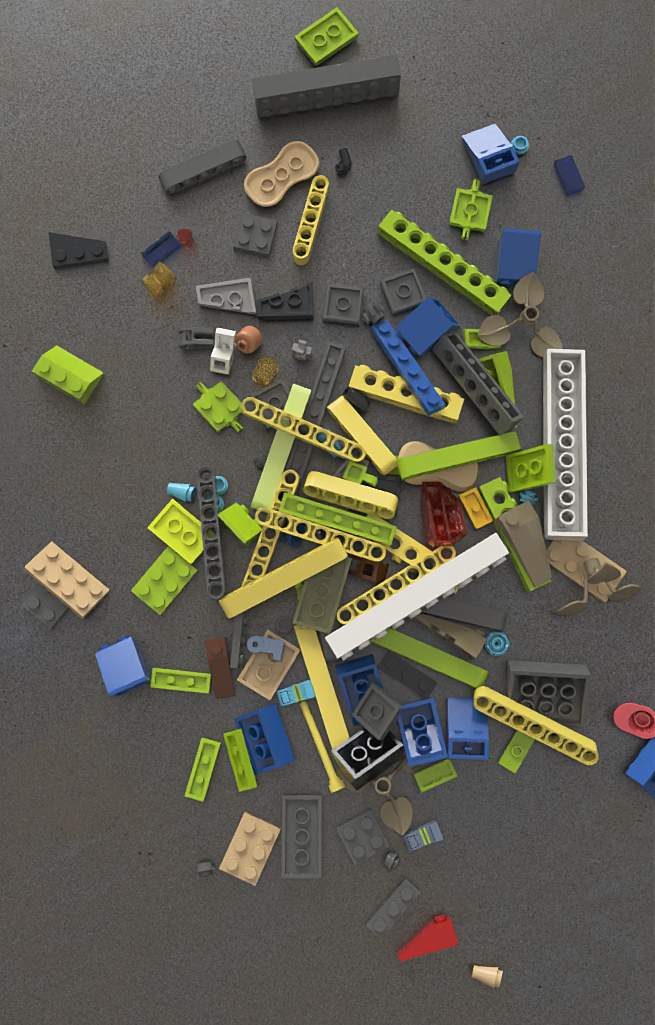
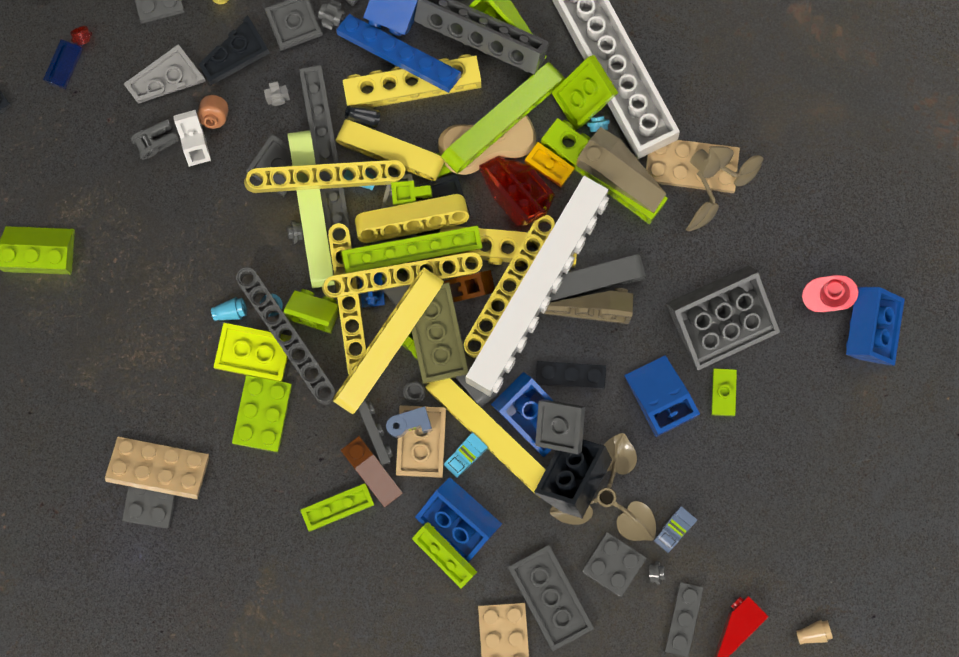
camera: 30 degrees left, 0 degrees up
slope [95,635,151,697] -> none
clear yellow wheel [141,261,177,297] -> none
lime plate [185,737,221,802] -> none
lime plate [193,381,246,433] -> none
medium azure plate [212,476,228,495] -> none
clear yellow brick [252,355,279,386] -> none
light yellow piece [300,700,345,793] -> none
lime beam [369,628,489,689] -> none
blue slope [397,698,448,767] -> none
lime plate [413,758,458,793] -> none
light yellow beam [474,686,599,765] -> none
medium azure plate [485,632,509,656] -> none

